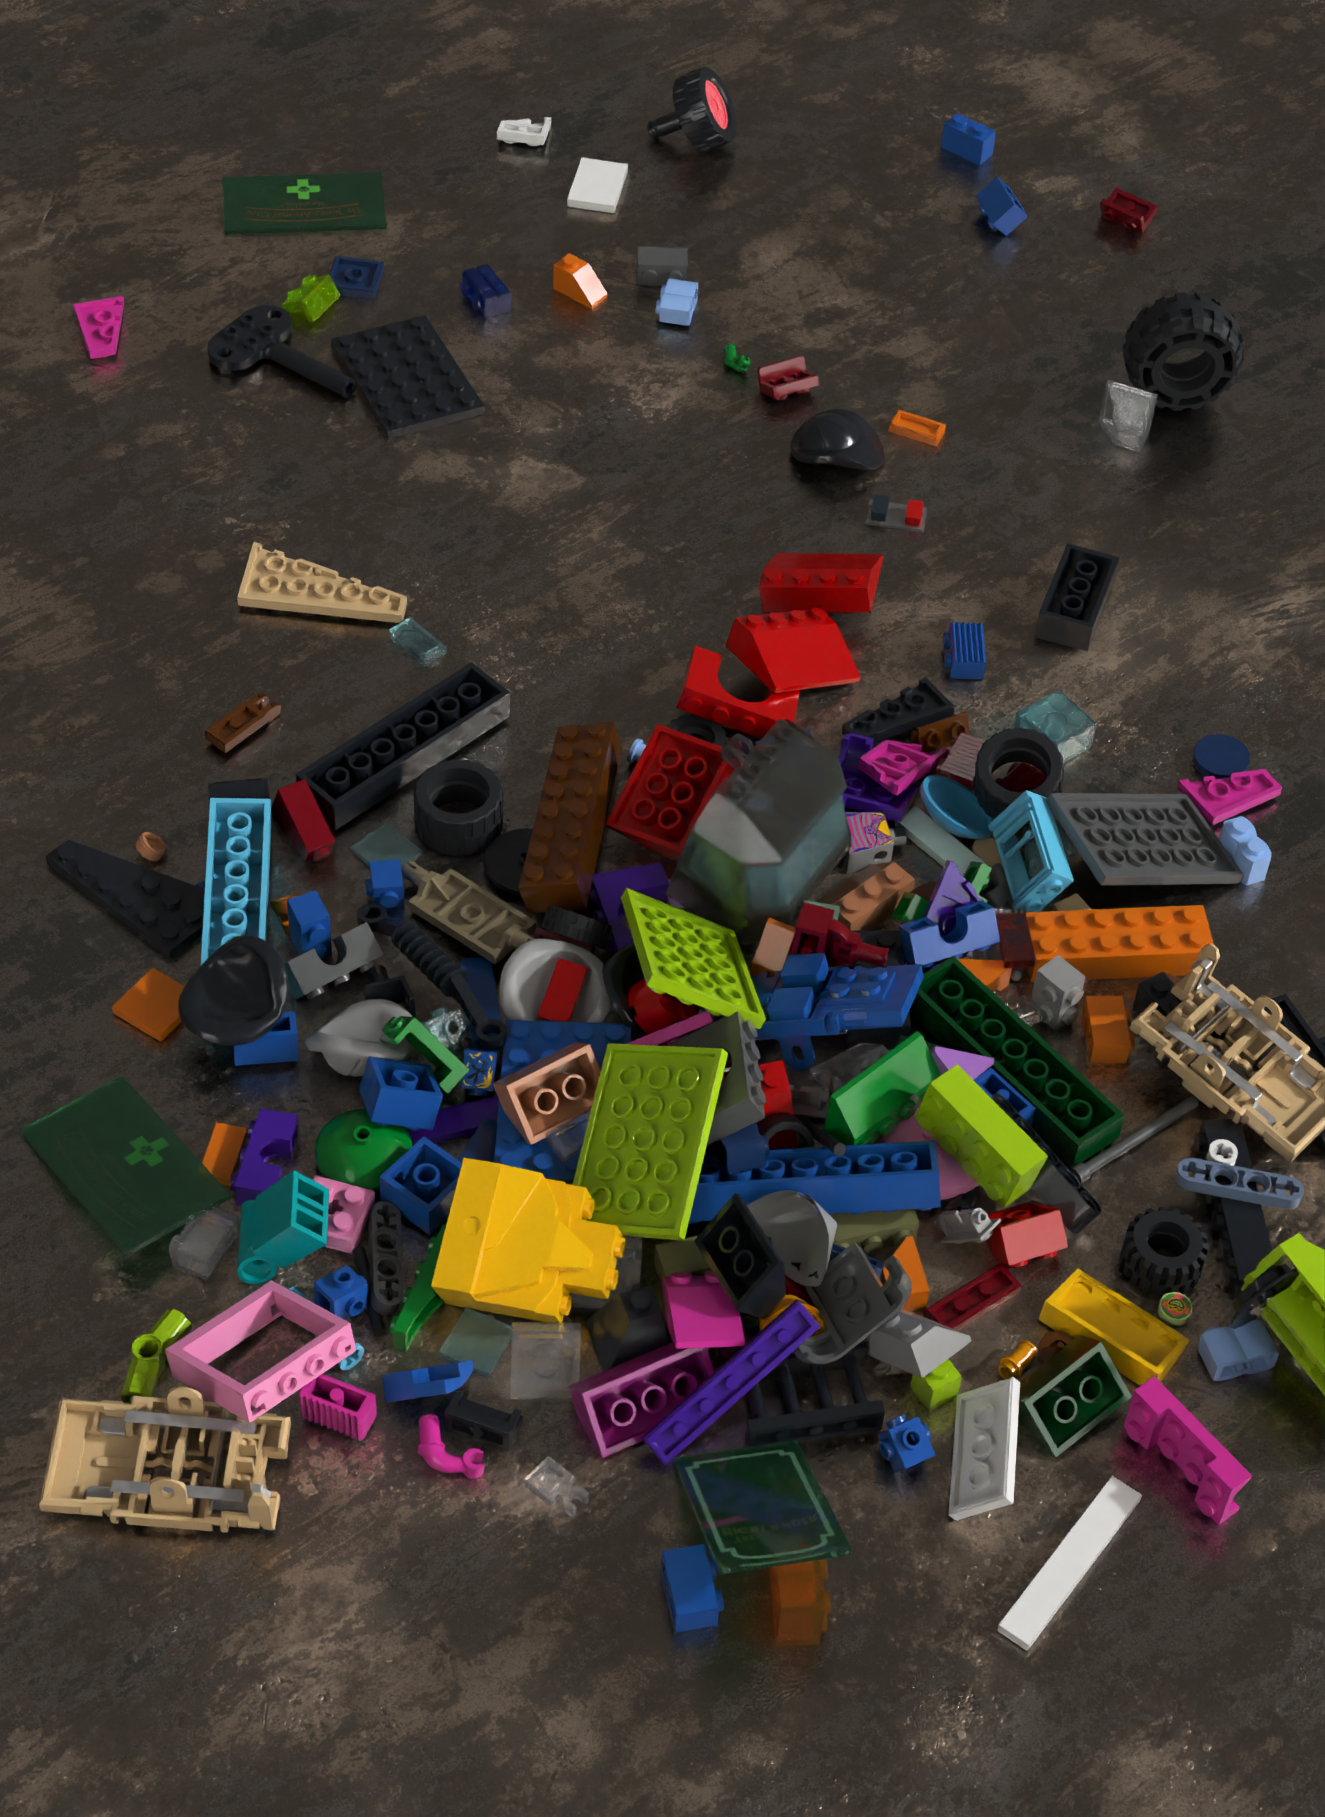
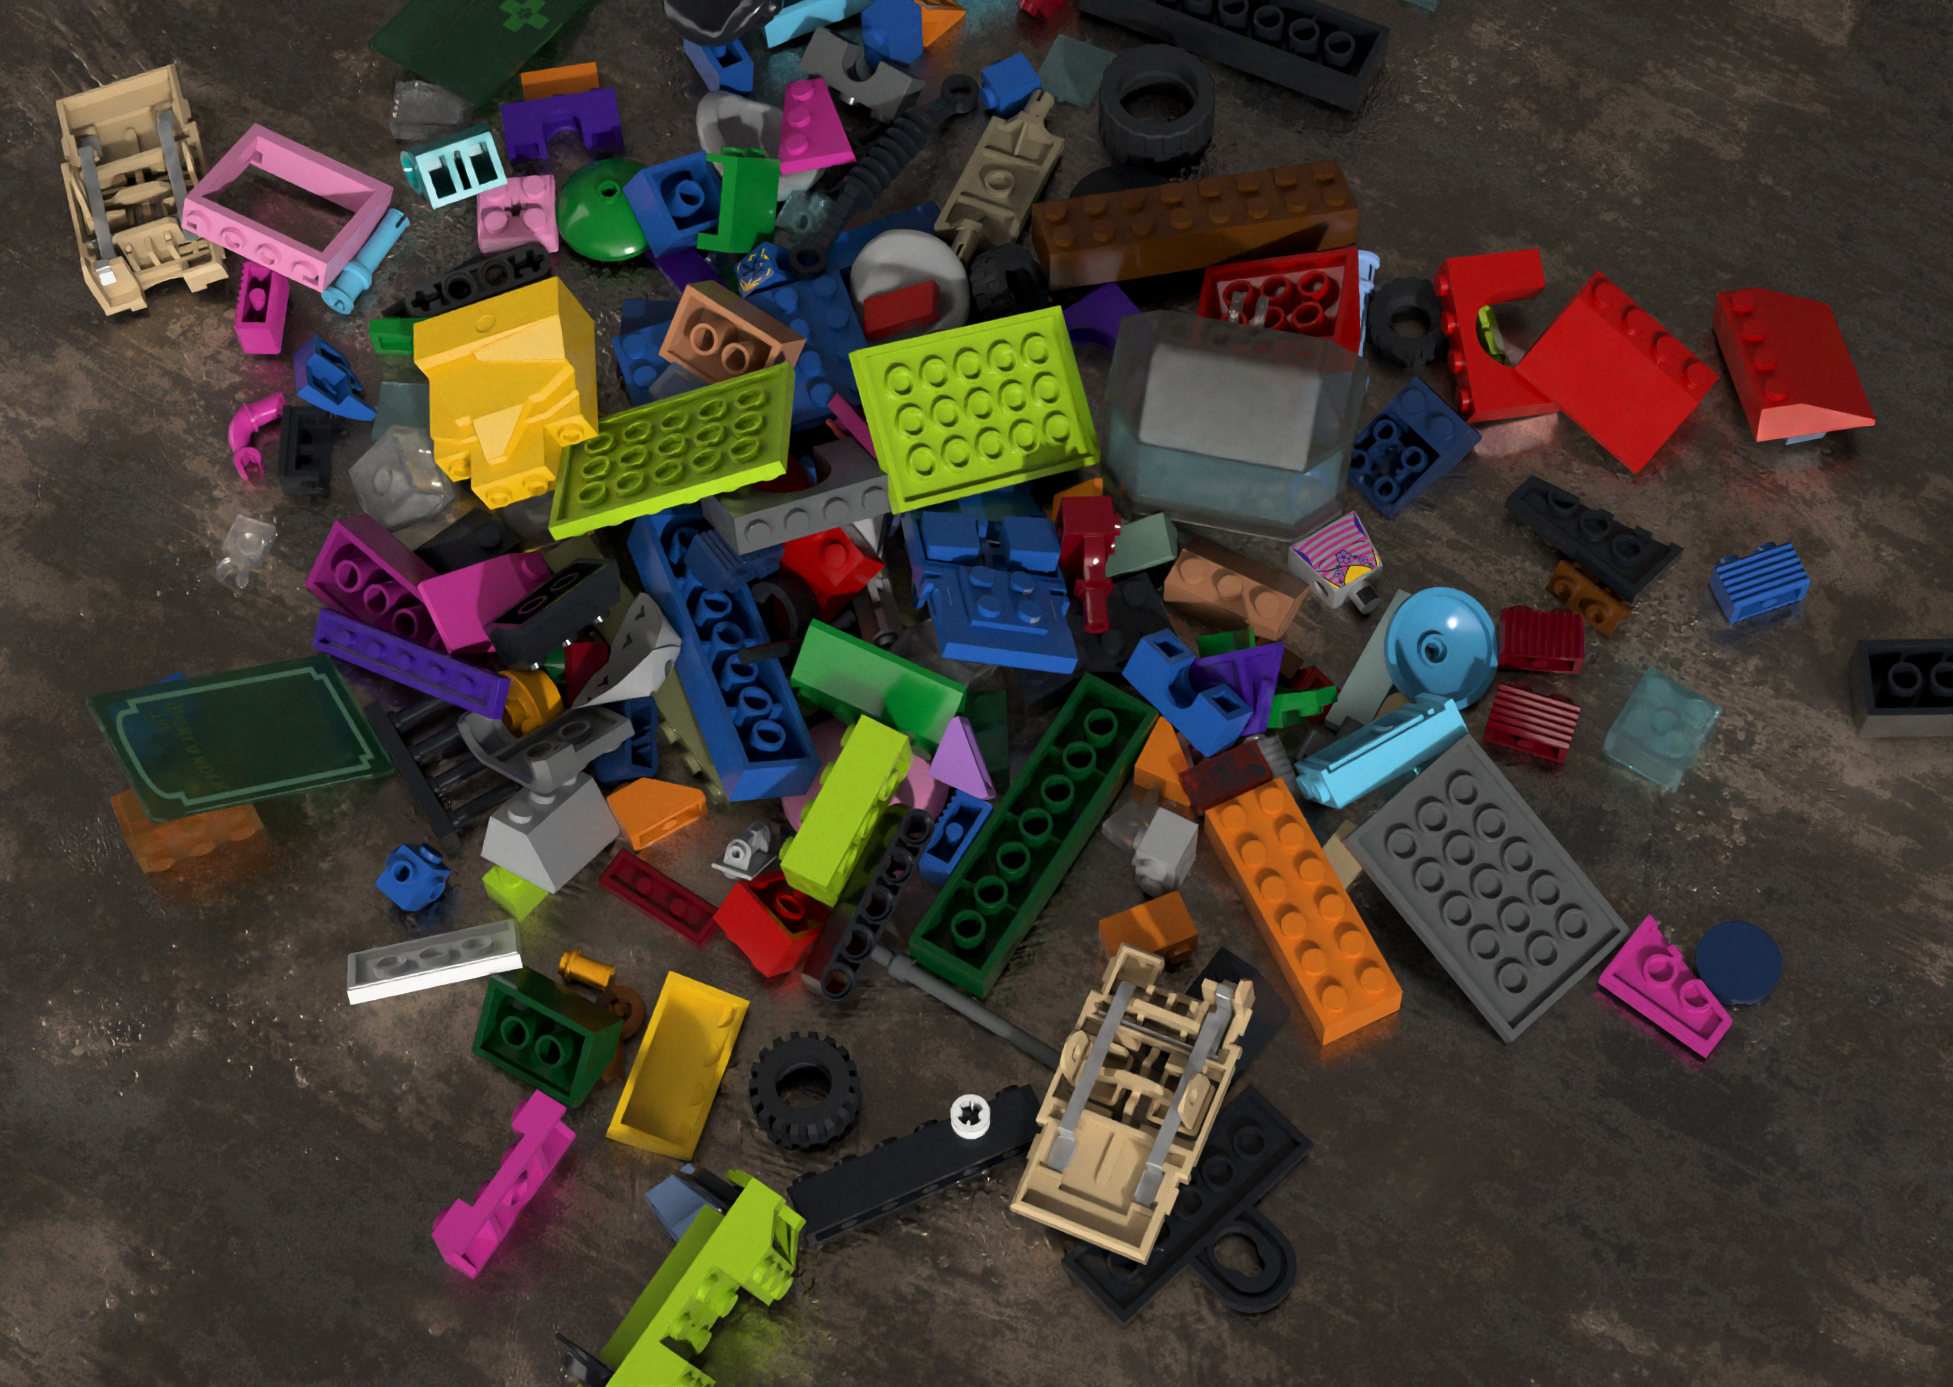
camera: 75 degrees right, 15 degrees up
lime piece [121,1309,192,1404] -> none
blue brick [314,1265,369,1320] -> none
blue brick [380,1136,462,1235] -> none
dark purple piece [814,733,918,822] -> none
dark pink wing [858,740,947,796] -> none
black tyre [974,727,1064,826] -> none
white tile [997,1476,1142,1651] -> none
tile [1158,1292,1193,1327] -> none
sand blue beam [1175,1158,1304,1210] -> none
light blue brick [1219,816,1271,886] -> none
none -> dark pink wing [778,77,857,175]

